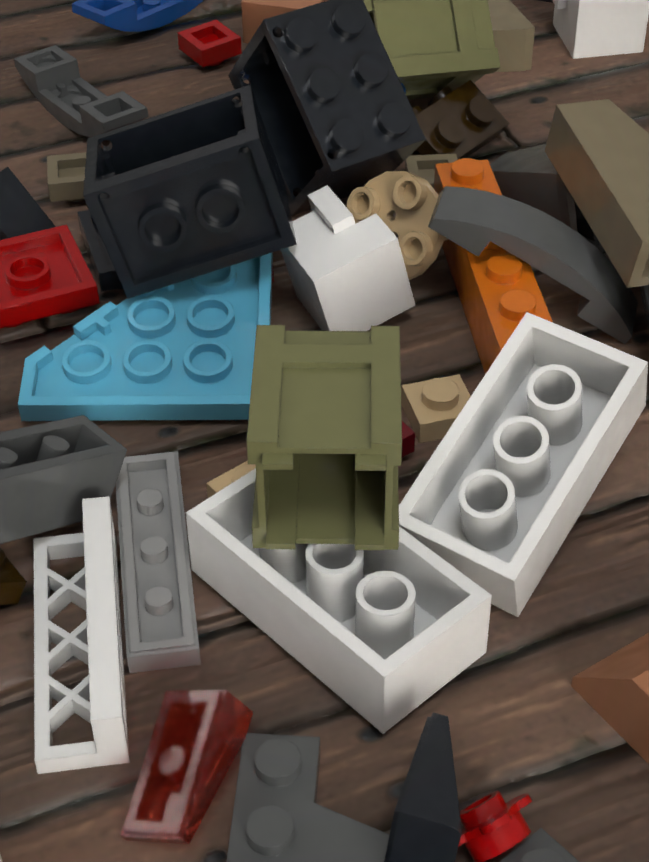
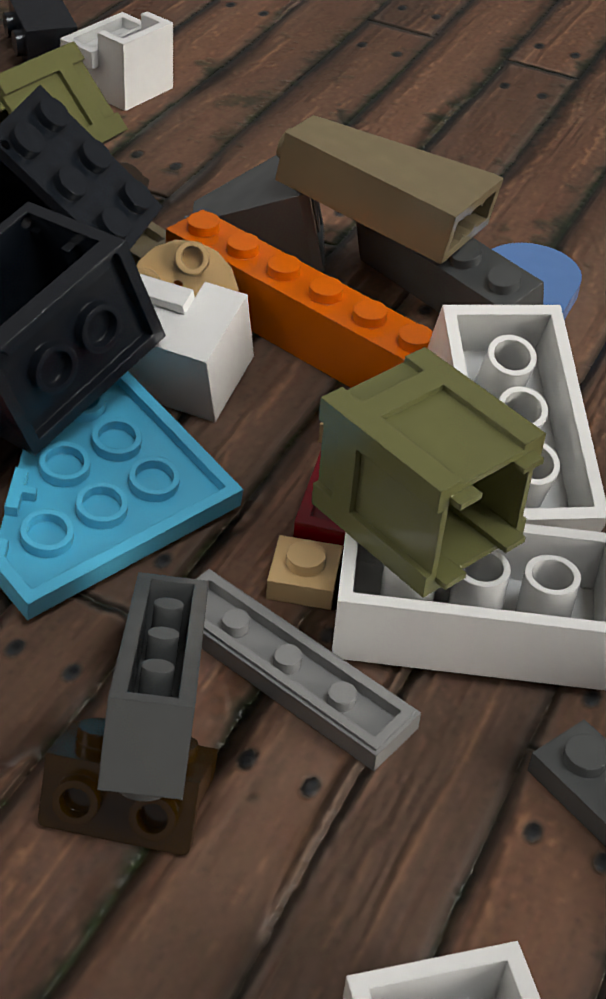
camera: 45 degrees left, 0 degrees up
white fence [33,496,130,774] -> none
clear red slope [120,690,253,844] -> none
dark grey slope [428,186,638,344] -> none

